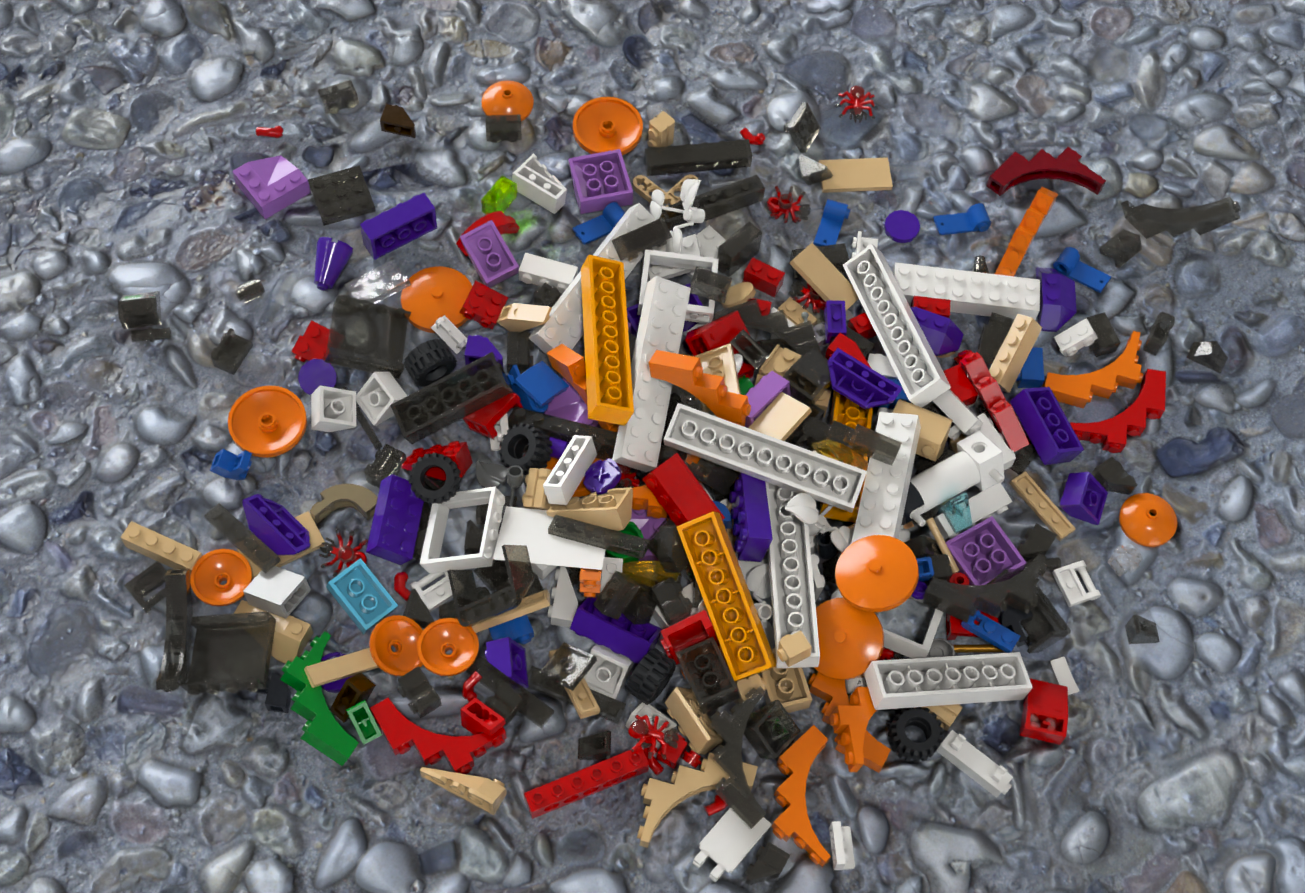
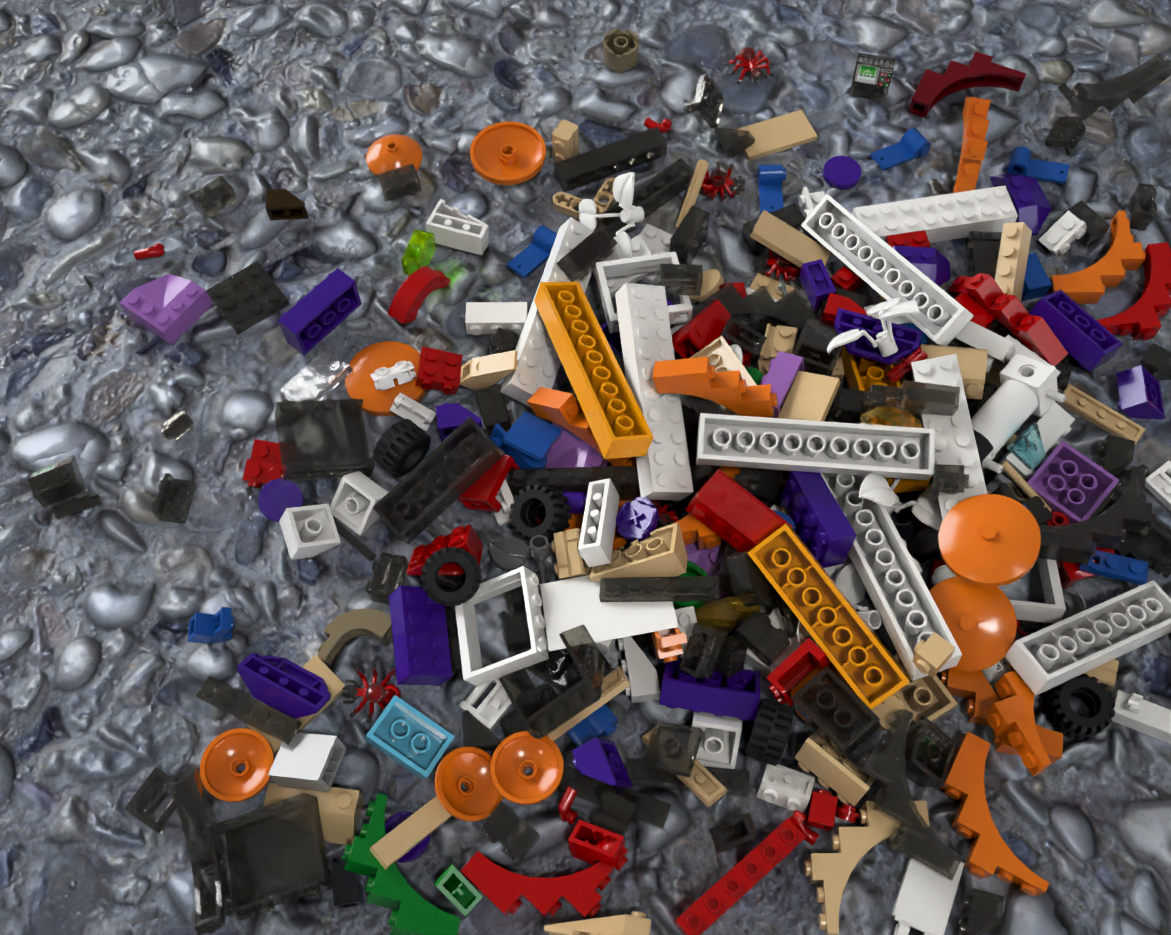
camera: 10 degrees left, 0 degrees up
tan brick [120,521,202,576] -> none
orange dish [228,386,307,458] -> none
dark purple cone [314,237,353,291] -> none
dark brown slope [329,673,376,723] -> none
red arm [394,572,413,601] -> none
medium lavender slope [460,220,519,288] -> none
medium lavender slope [568,149,633,214] -> none
animal [628,715,679,760] -> none
red arm [704,787,729,816] -> none
red brick [742,257,785,298] -> none
white bracket [829,821,855,870] -> none
pearl gold bar [953,644,1004,653] -> none
none -> white hinge [370,360,416,391]
none -> dark tan brick [603,29,639,74]
none -> tan axle [675,160,709,230]
none -> white plant [827,297,920,357]
none -> clear smoke slope [849,53,895,102]
none -> red axle [887,347,928,383]
none -> clear smoke brick [933,464,969,496]

